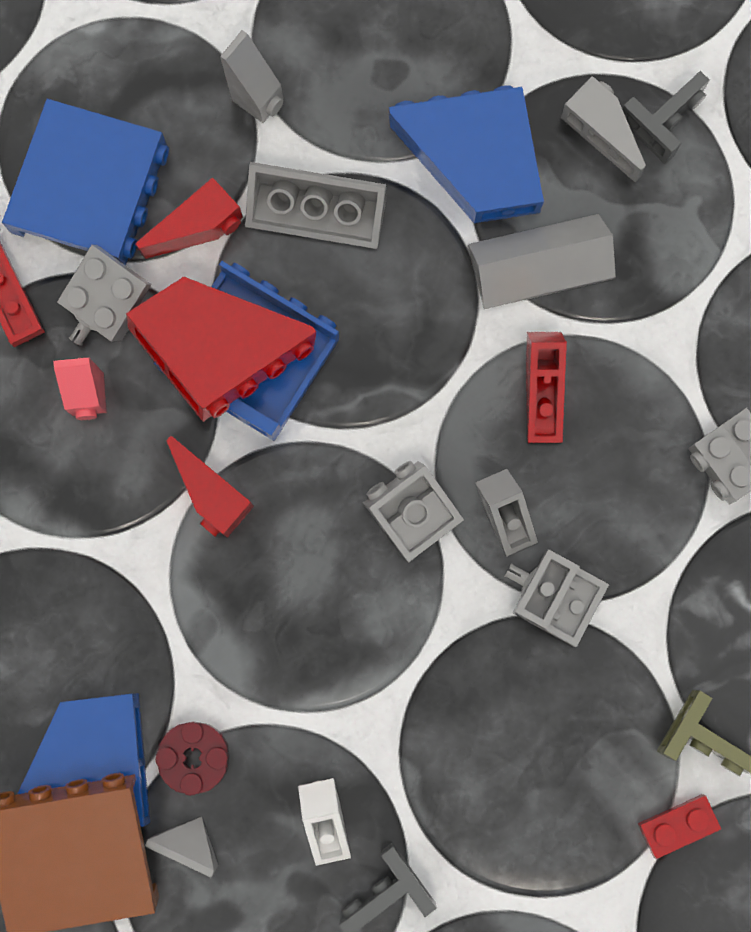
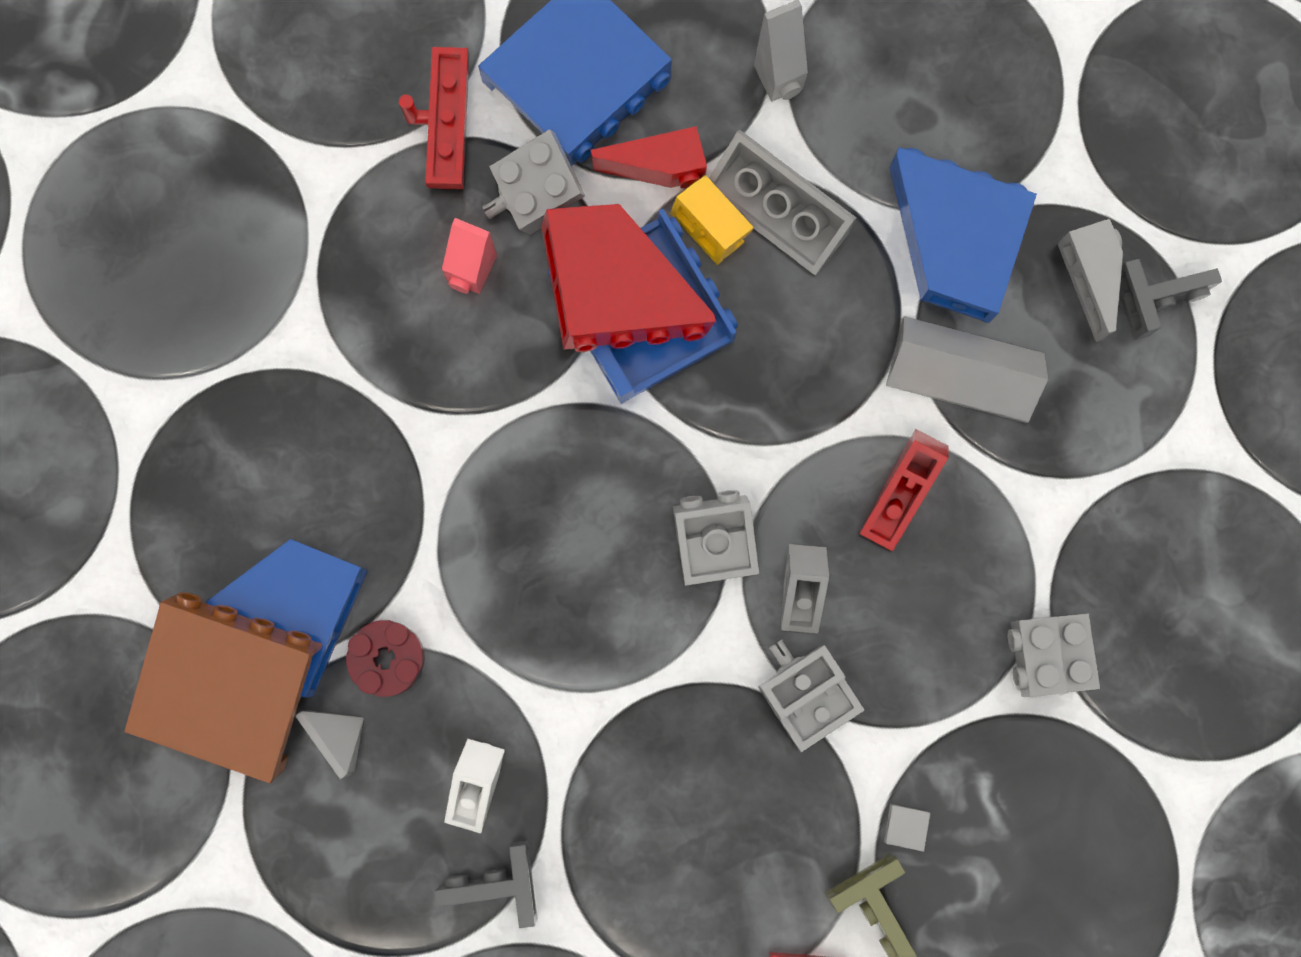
camera: 20 degrees right, 0 degrees up
red slope [166,436,254,538] -> none
none -> yellow hinge [670,175,754,265]
none -> light grey tile [883,804,930,852]

